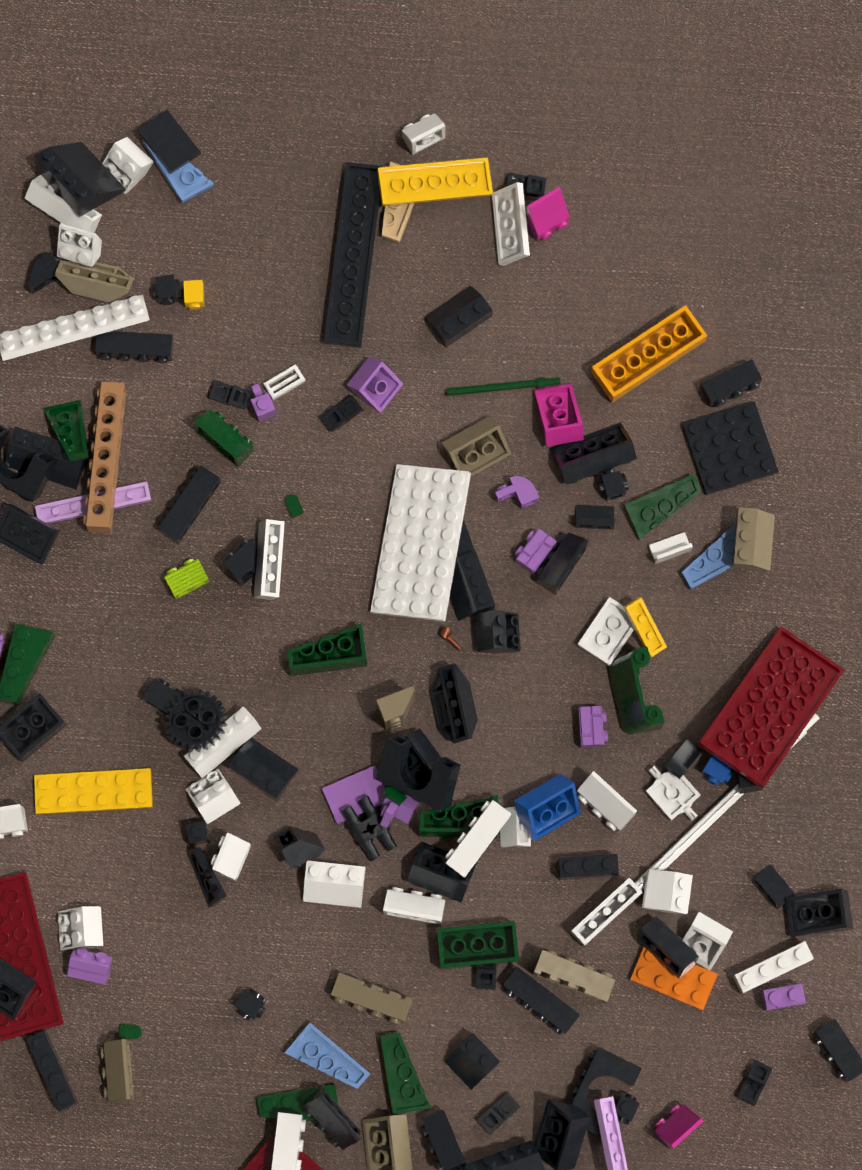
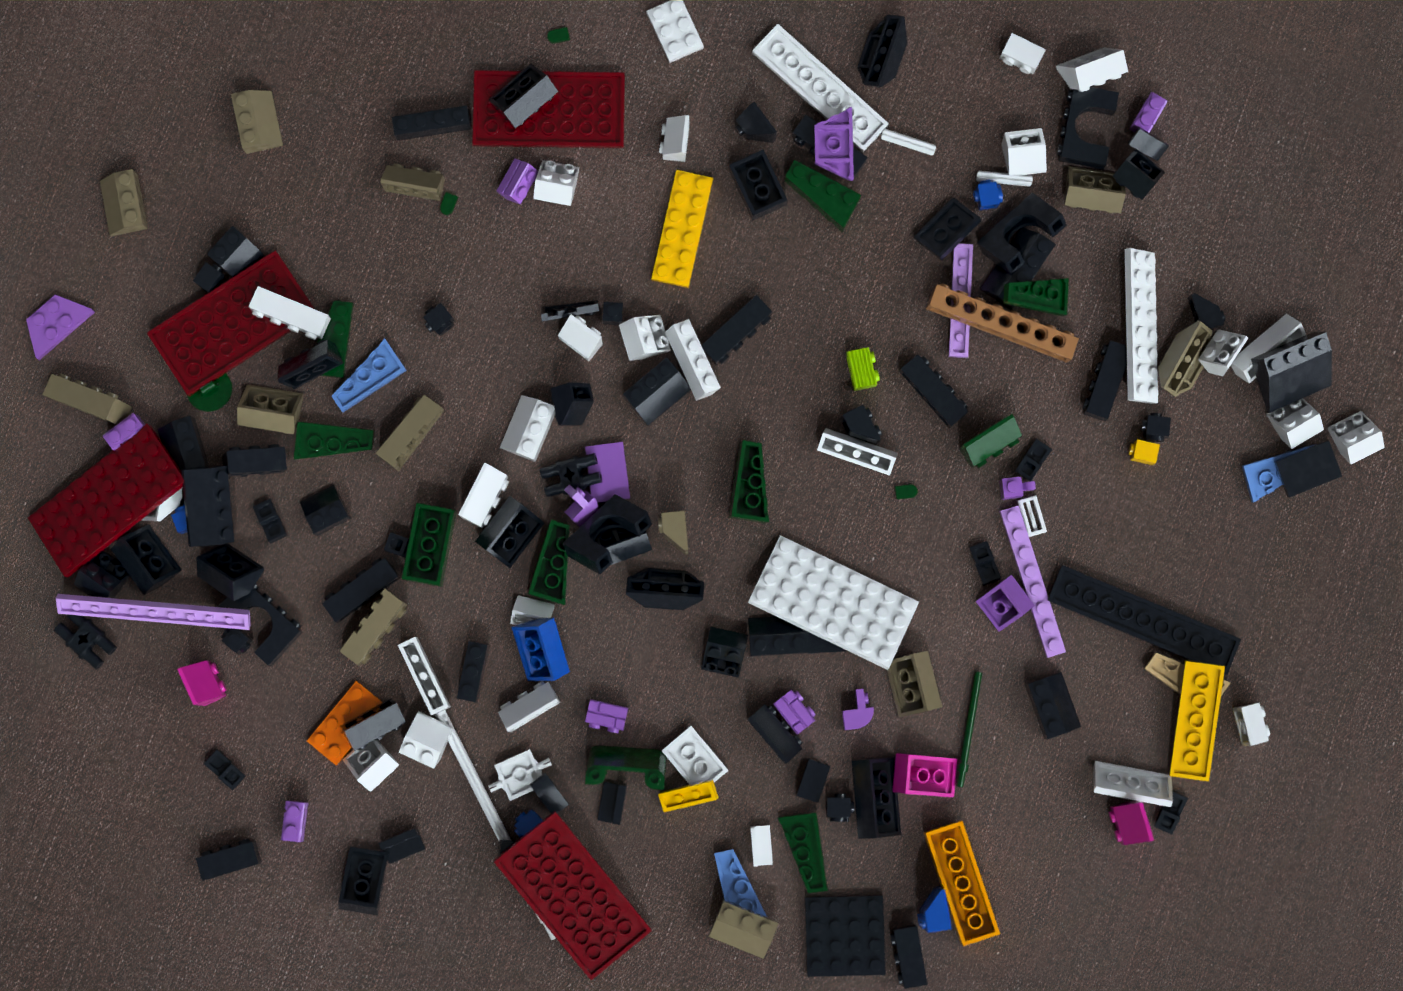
camera: 105 degrees right, 5 degrees up
black gear [164,689,228,752] -> none
dark green piece [384,787,407,806] -> none
copper hand [440,626,462,651] -> none
white brick [445,800,512,877] -> none
white brick [733,941,814,994] -> none
none -> black panel [598,782,627,825]
none -> blue slope [917,886,952,933]
none -> lavender plate [1000,505,1066,658]
none -> white slope [1327,411,1384,464]

